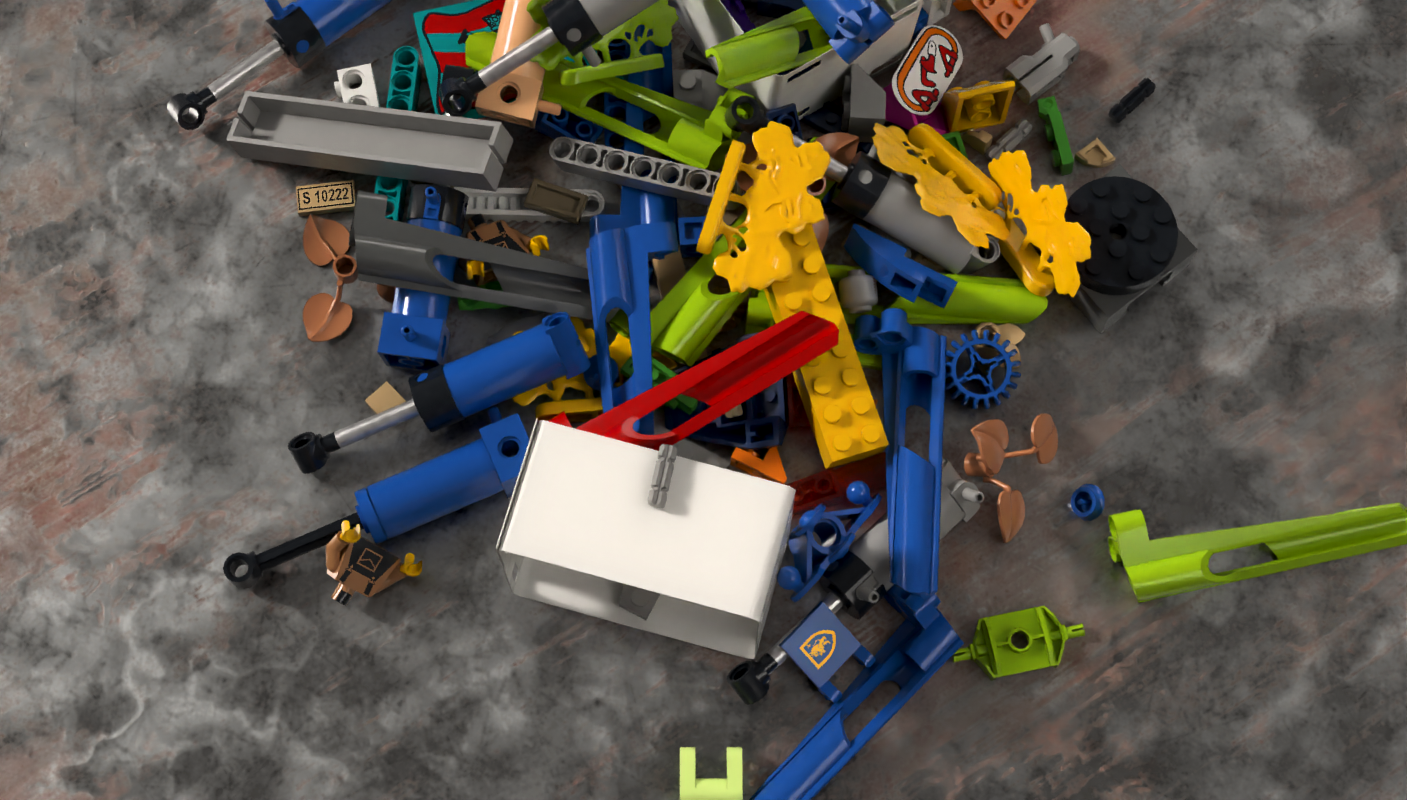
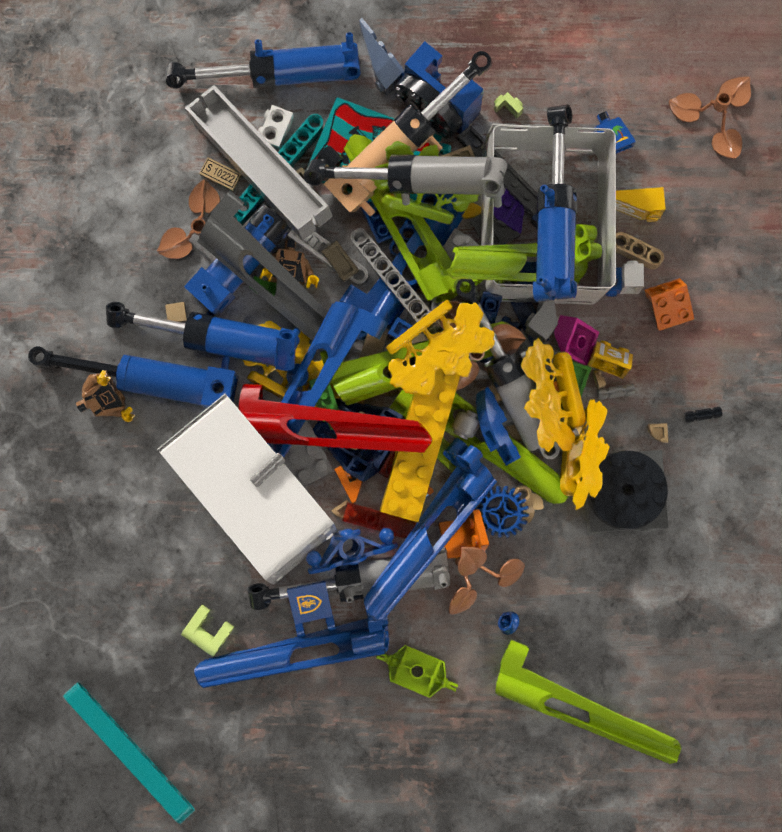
camera: 35 degrees right, 10 degrees up
sticker [892,25,963,115] -> none
light grey piece [1002,23,1080,105] -> none
bright green hinge [1037,96,1074,176] -> none
none -> orange bracket [438,509,489,559]
none -> yellow tile [462,203,481,219]

